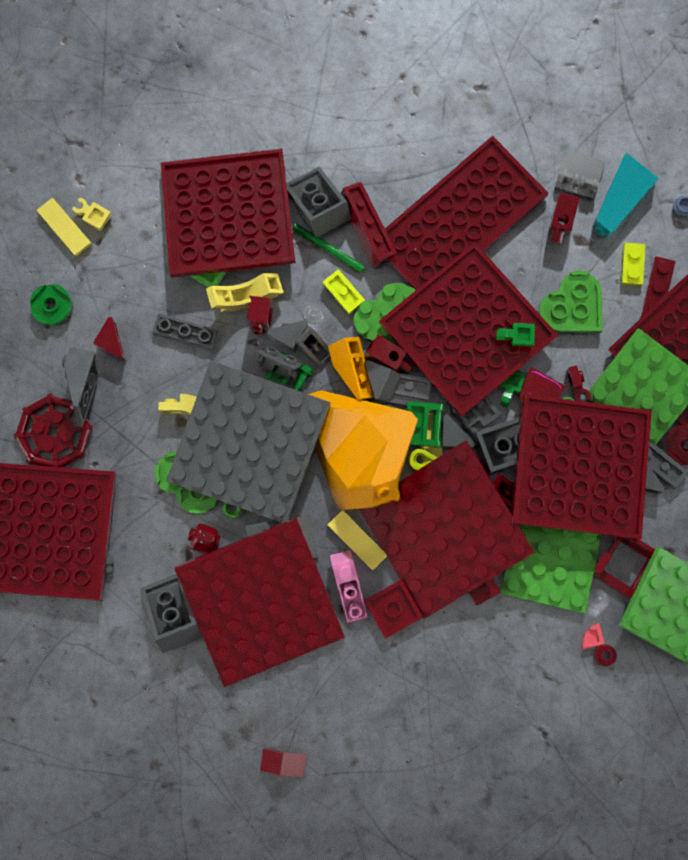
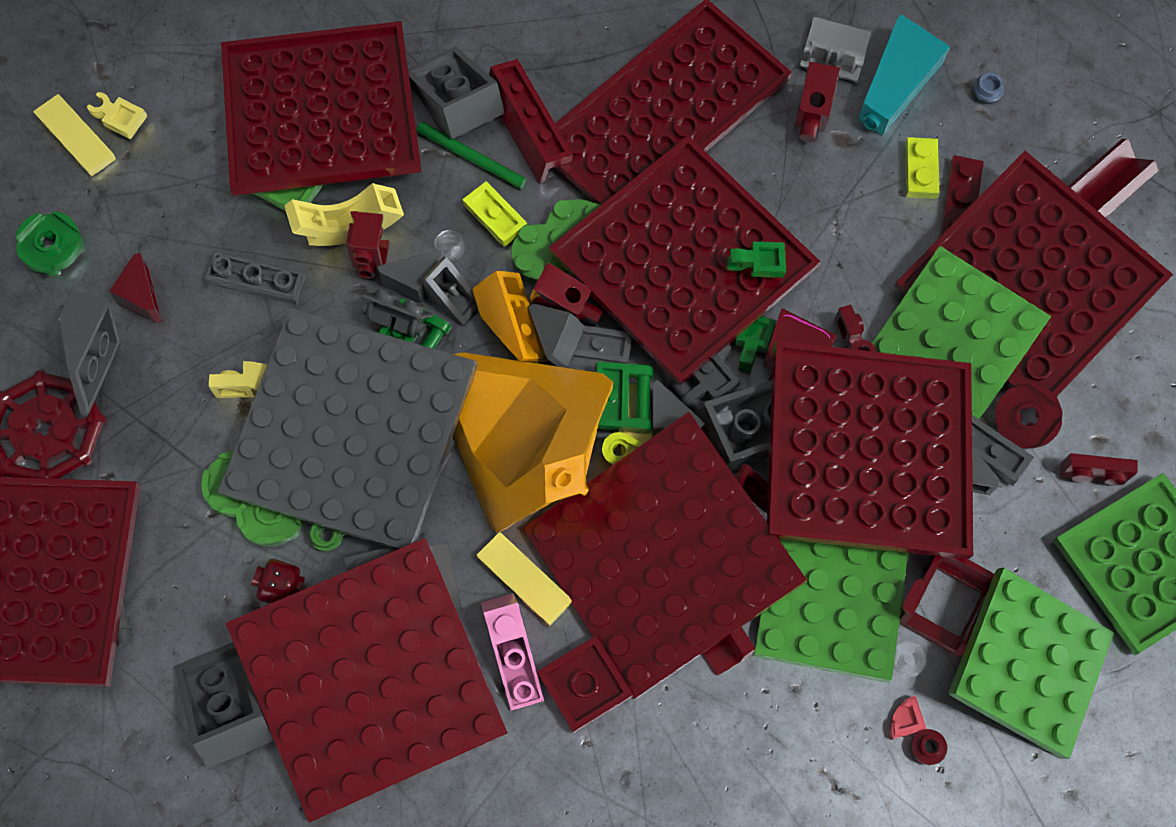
camera: 10 degrees left, 10 degrees down
bright green plate [538,270,603,333] -> none

